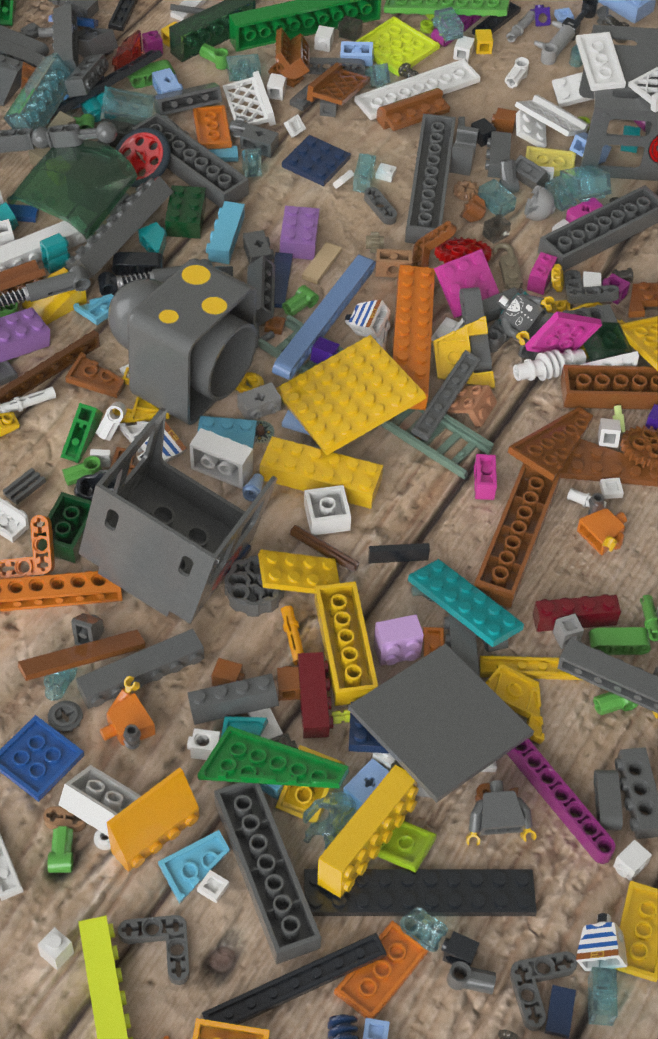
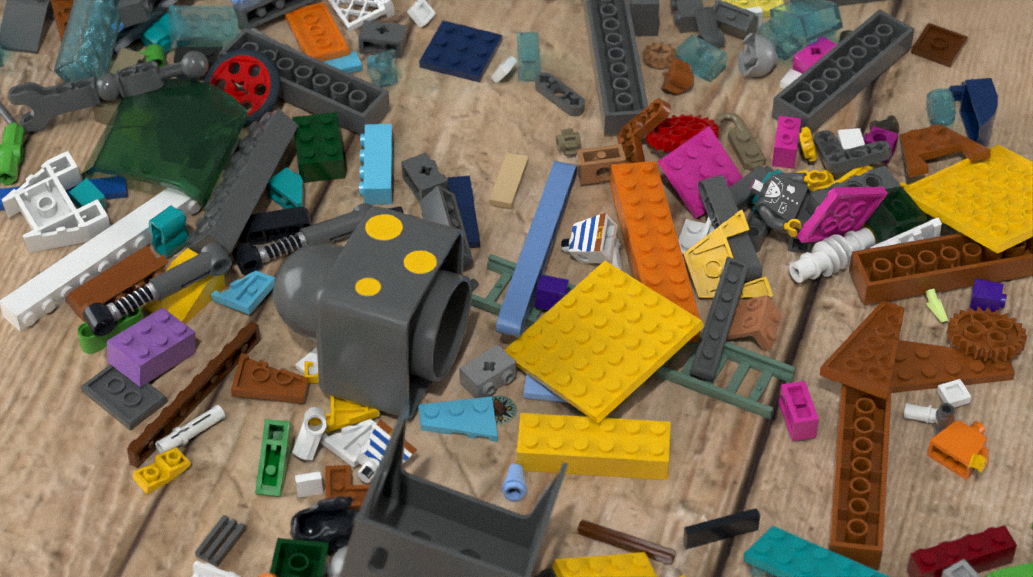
camera: 10 degrees left, 5 degrees down
bright green piece [62,456,102,486] -> none
white brick [190,428,253,489] -> none
dark grey gear [230,117,249,138] -> none
yellow gear [235,372,264,394] -> none
dark orange tile [264,316,286,335] -> none
medium lavender brick [280,206,320,260] -> none
bright green piece [282,285,319,316] -> none
white brick [304,485,351,536] -> none
white plate [375,163,397,182] -> none
clear smoke brick [482,214,511,244] -> none
white brick [598,418,621,448] -> none

